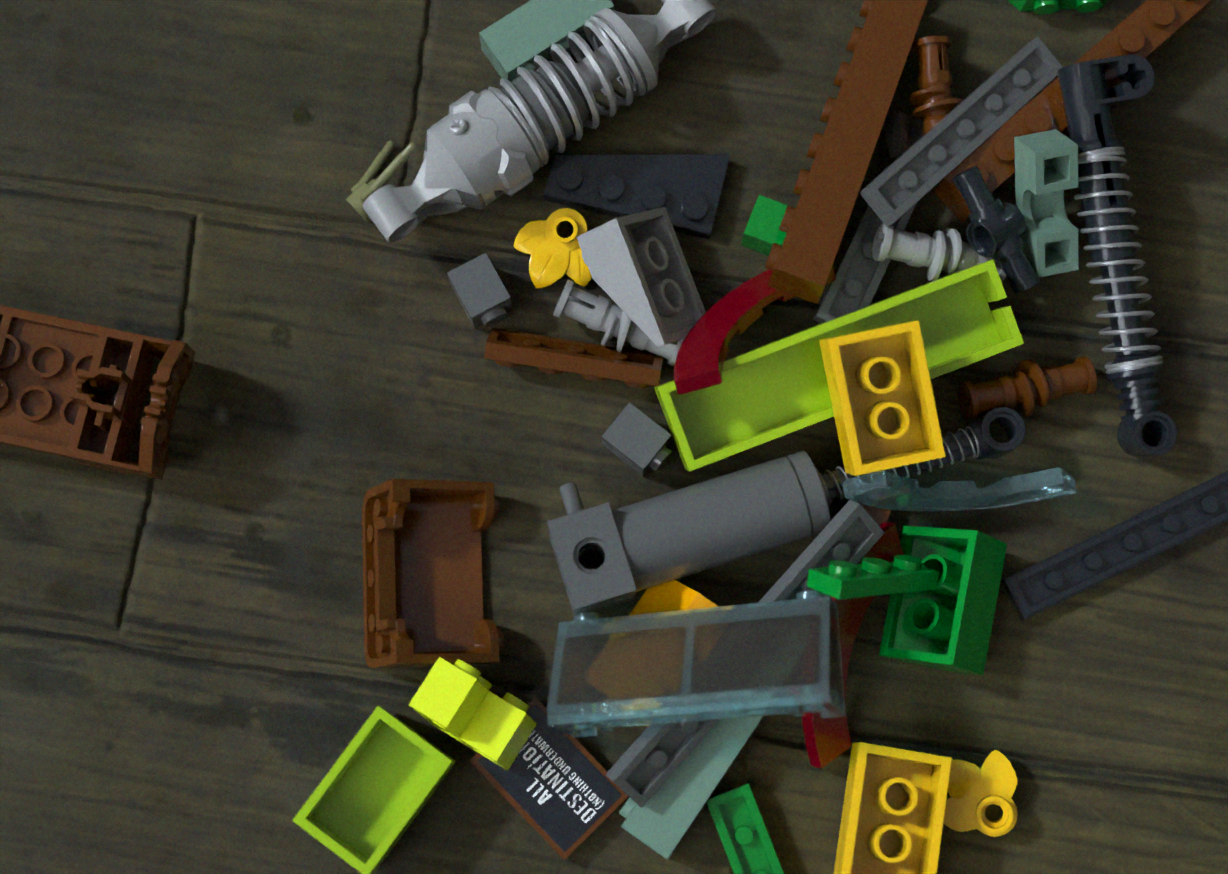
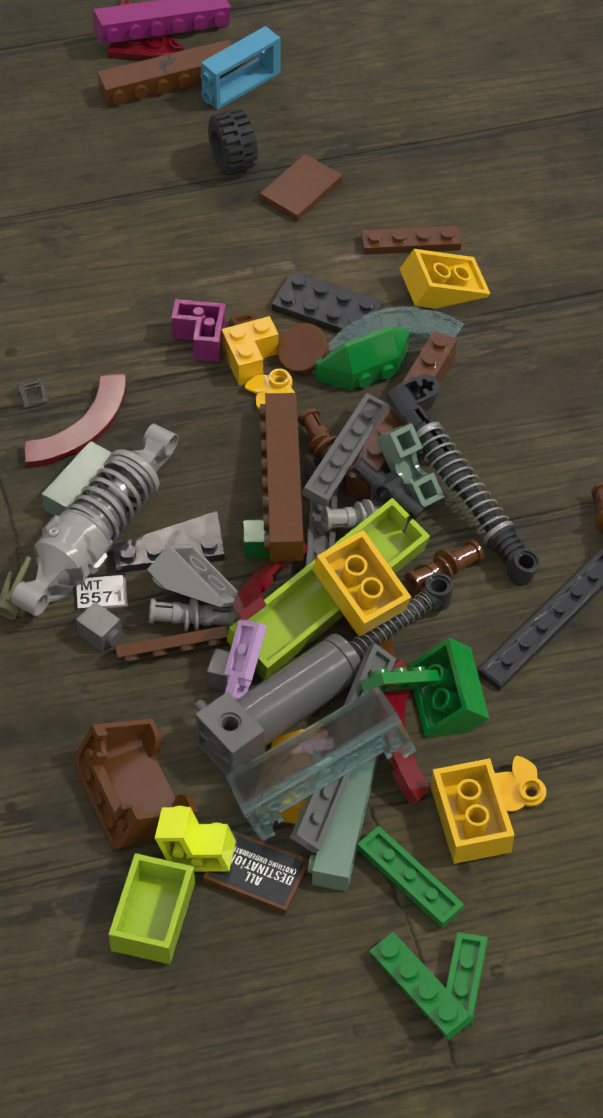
camera: 20 degrees left, 25 degrees down
yellow plate [513,208,592,288] -> none
clear light blue tile [842,467,1077,512] -> none
none -> white sticker [74,573,128,611]
none -> lavender hinge [224,619,267,700]

